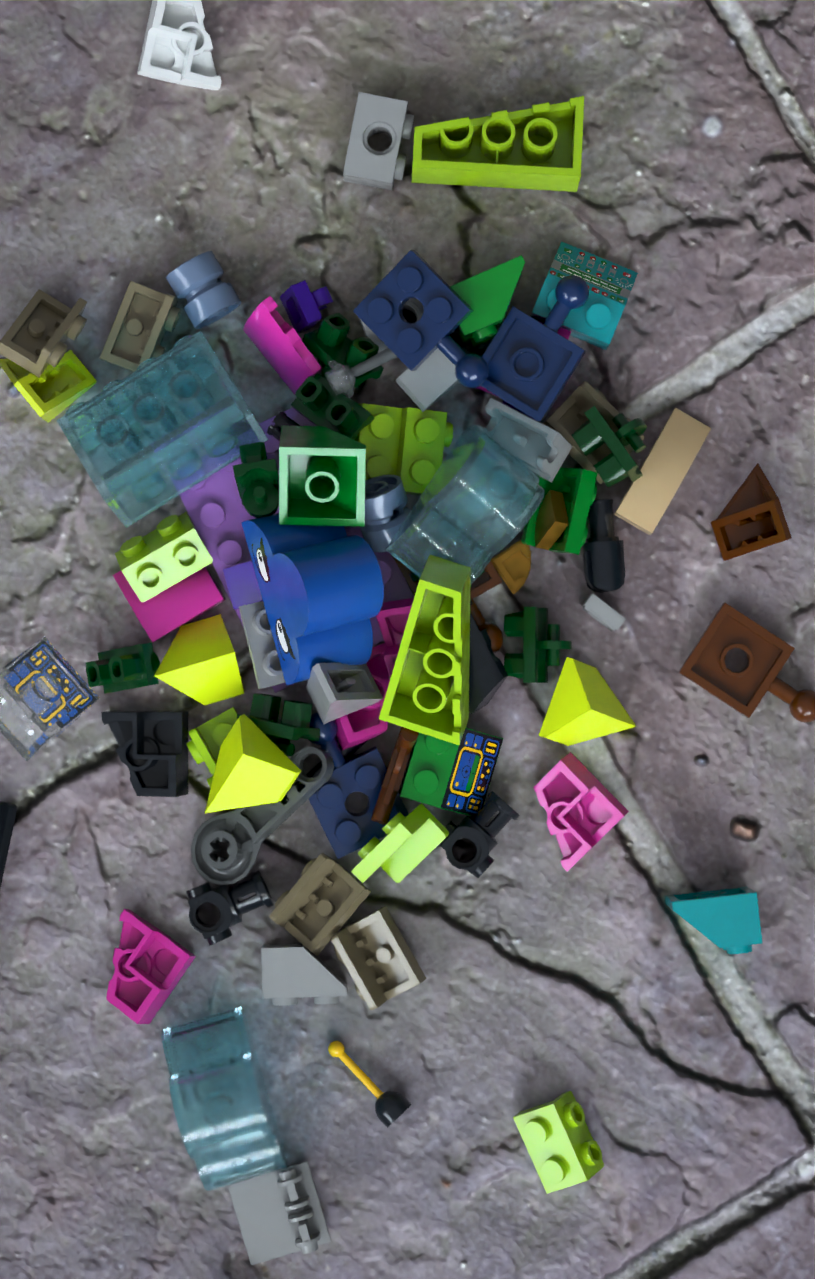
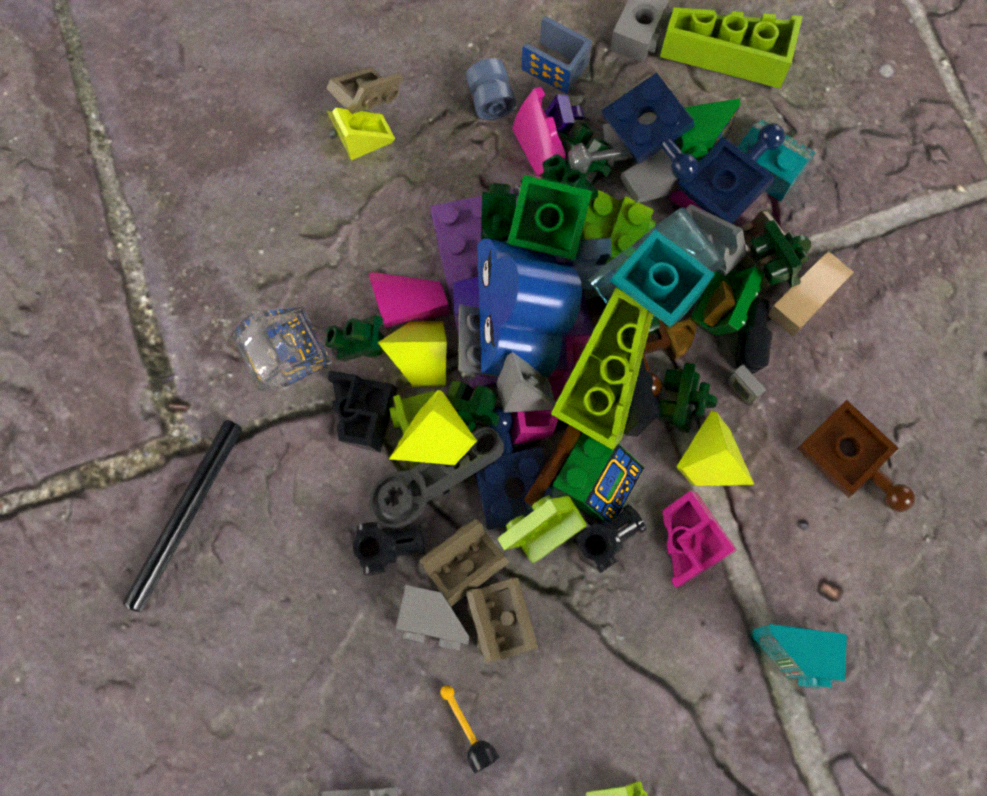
camera: 15 degrees right, 15 degrees down
clear light blue brick [56,331,269,528] -> none
dark tan bracket [100,281,181,378] -> none
dark pink slope [106,909,196,1024] -> none
bracket [115,512,213,602] -> none
clear light blue brick [162,1006,289,1191] -> none
reddish brown slope [711,463,792,561] -> none
none -> sand blue piece [521,16,592,95]
none -> teal slope [610,229,715,328]

